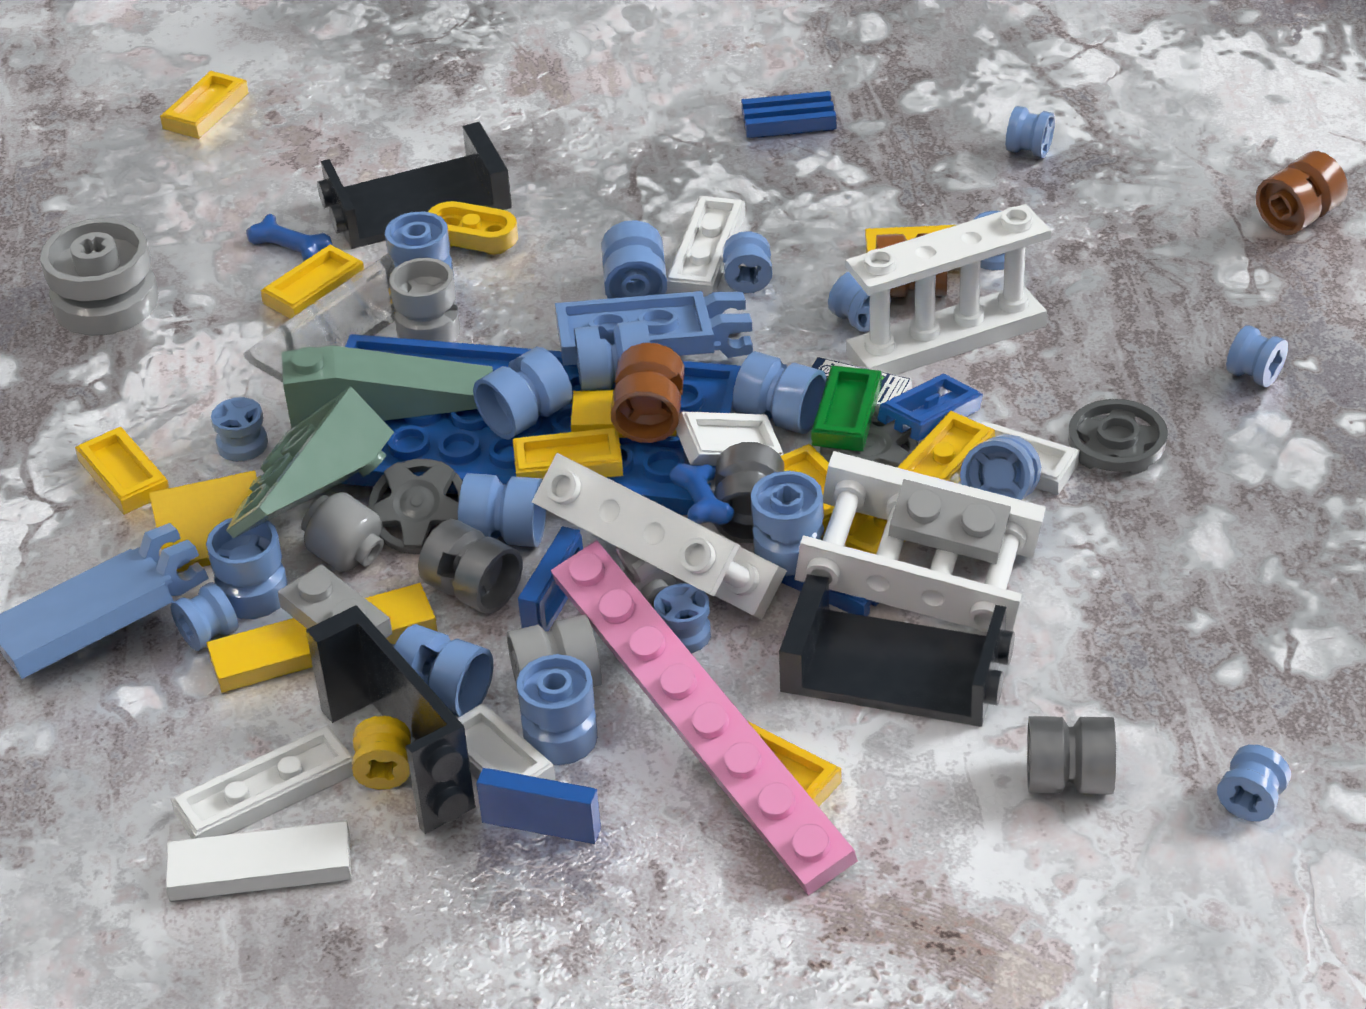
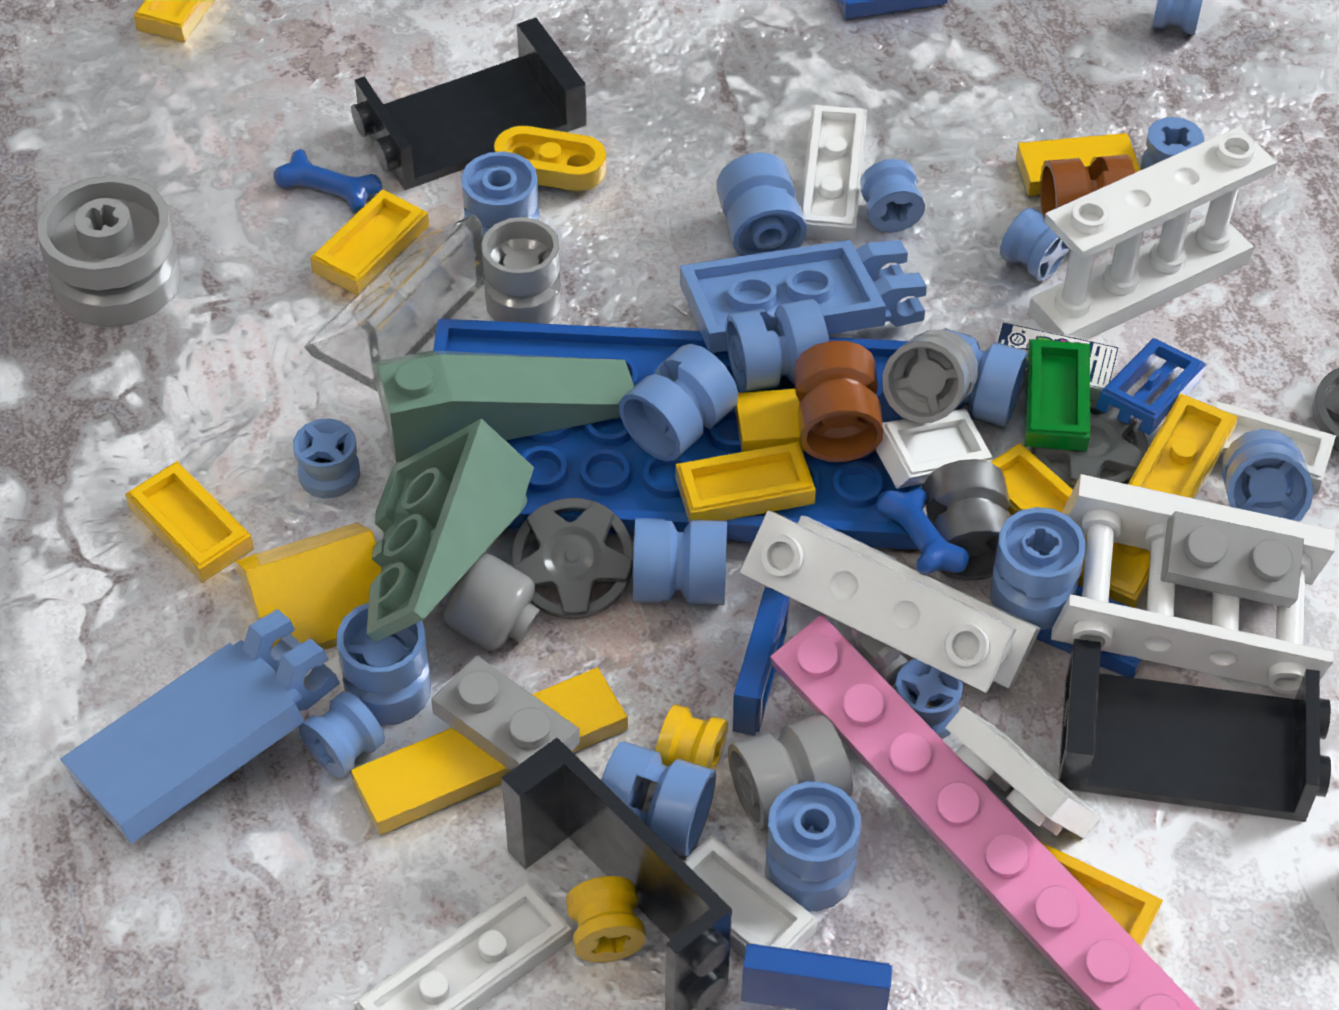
camera: 10 degrees left, 10 degrees up
flat silver wheel [418,519,523,614] -> none
none -> yellow wheel [655,704,728,771]
none -> light grey wheel [882,330,978,423]
none -> white plate [945,706,1102,838]

